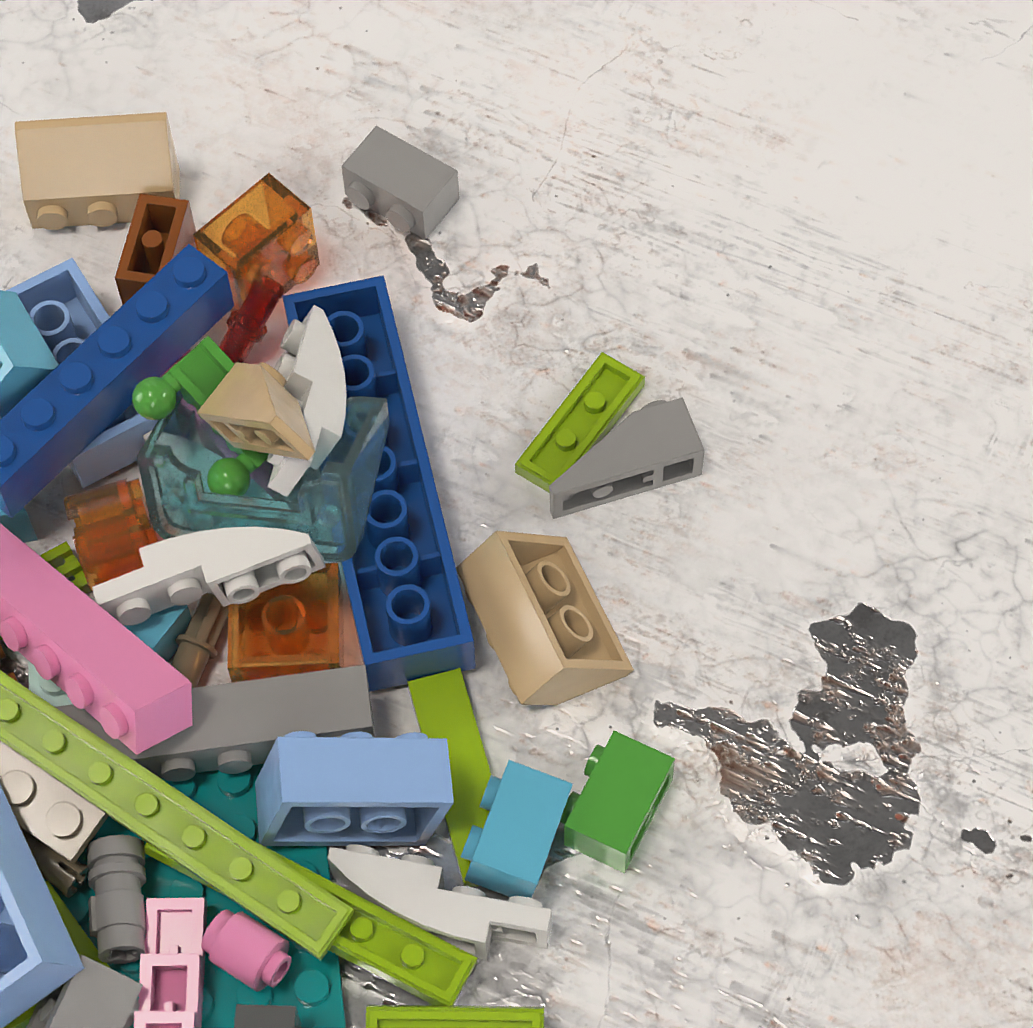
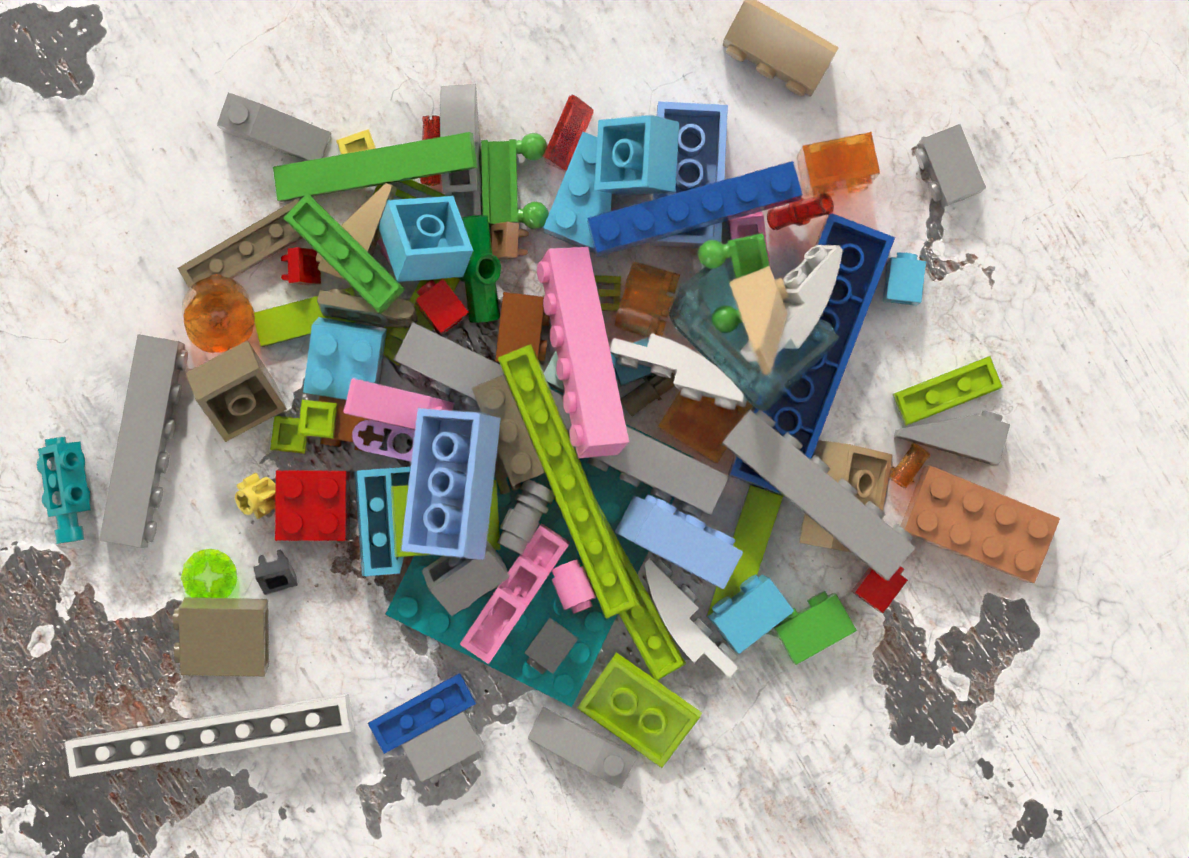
camera: 30 degrees right, 25 degrees up
dark orange brick [115,193,197,305] -> none
none -> light grey brick [722,410,916,580]
none -> red brick [851,566,908,613]
none -> medium azure brick [882,253,926,306]
none -> clear orange pin [889,443,931,489]
none -> nougat brick [900,465,1060,583]

